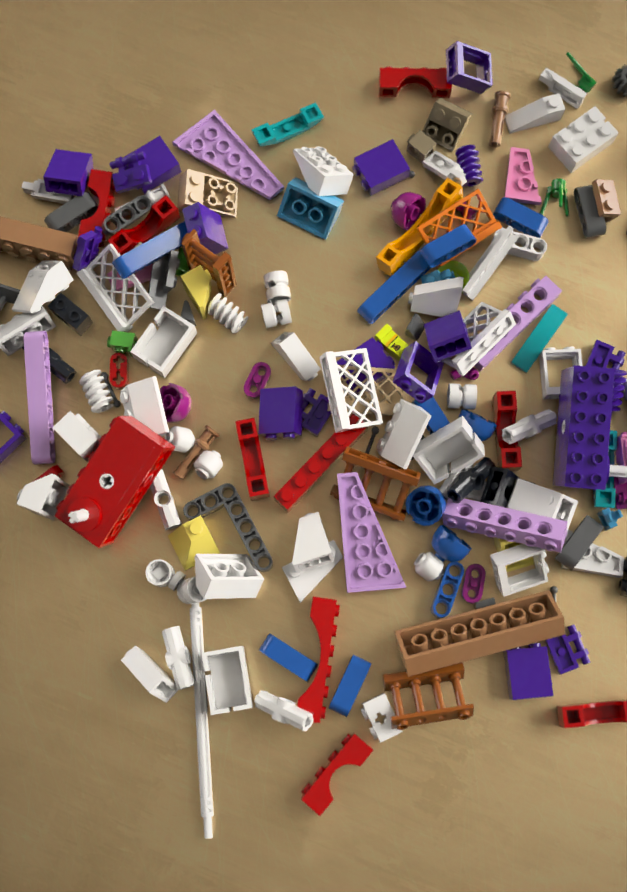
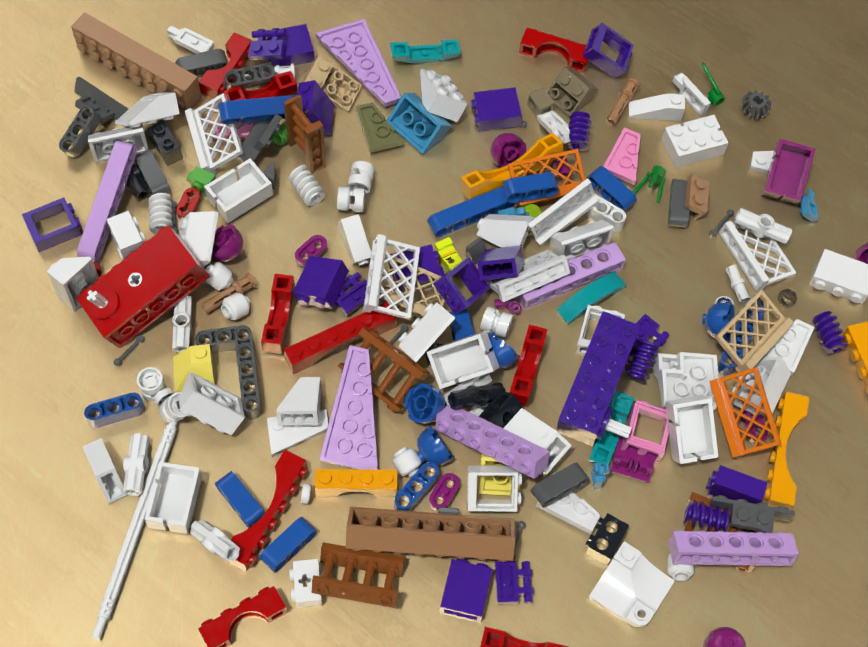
camera: 15 degrees right, 15 degrees down
dark purple brick [43,149,94,196] -> none
dark purple plate [72,226,103,271] -> none
light yellow slope [181,265,212,320] -> none
white piece [502,409,557,445] -> none
none -> blue beam [84,392,145,428]
none -> dark grey hinge [113,335,144,366]
none -> dark grey beam [134,150,171,195]
none -> white tile [300,483,311,504]
none -> light orange arch [315,469,397,497]
none -> olive wing [356,102,405,153]
none -> white slope [549,220,614,261]

